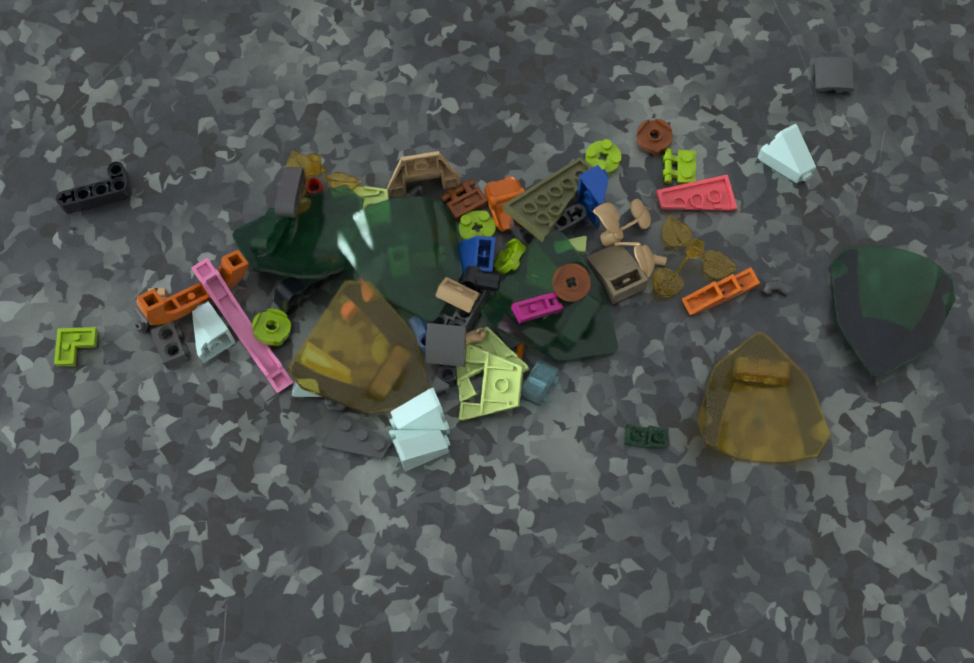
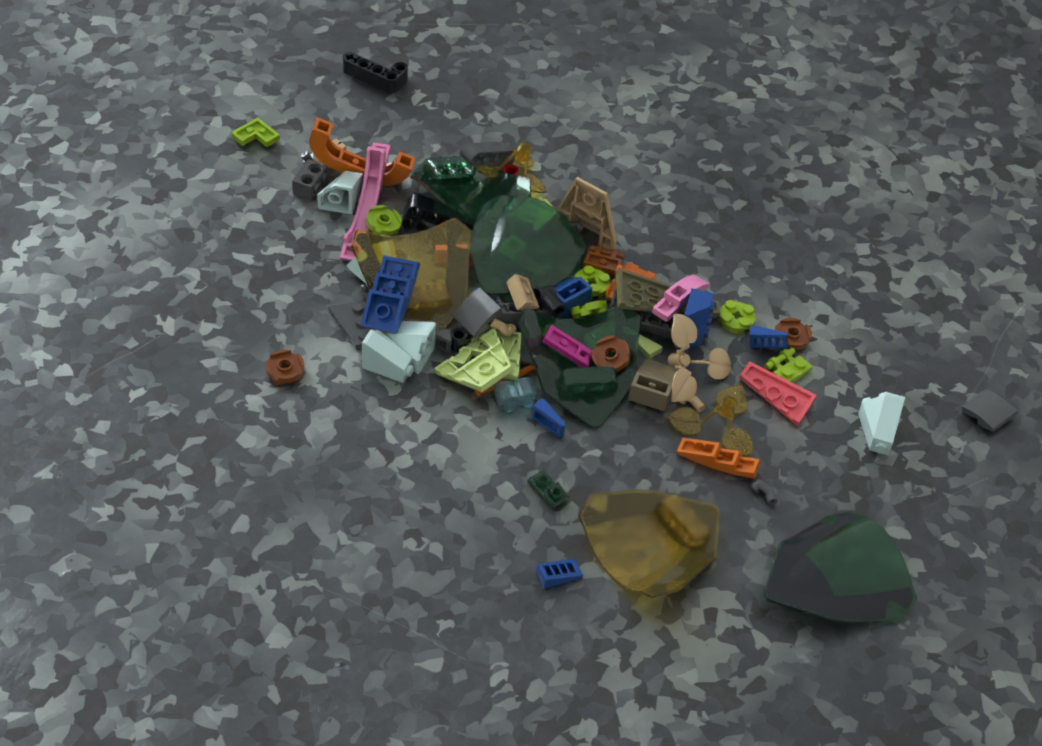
camera: 40 degrees right, 20 degrees down
none -> dark orange plate [265,350,304,385]
none -> blue slope [361,255,421,333]
none -> blue slope [532,398,566,439]
none -> blue slope [536,559,583,589]
none -> bright pink slope [652,275,710,322]
none -> blue slope [750,326,788,349]

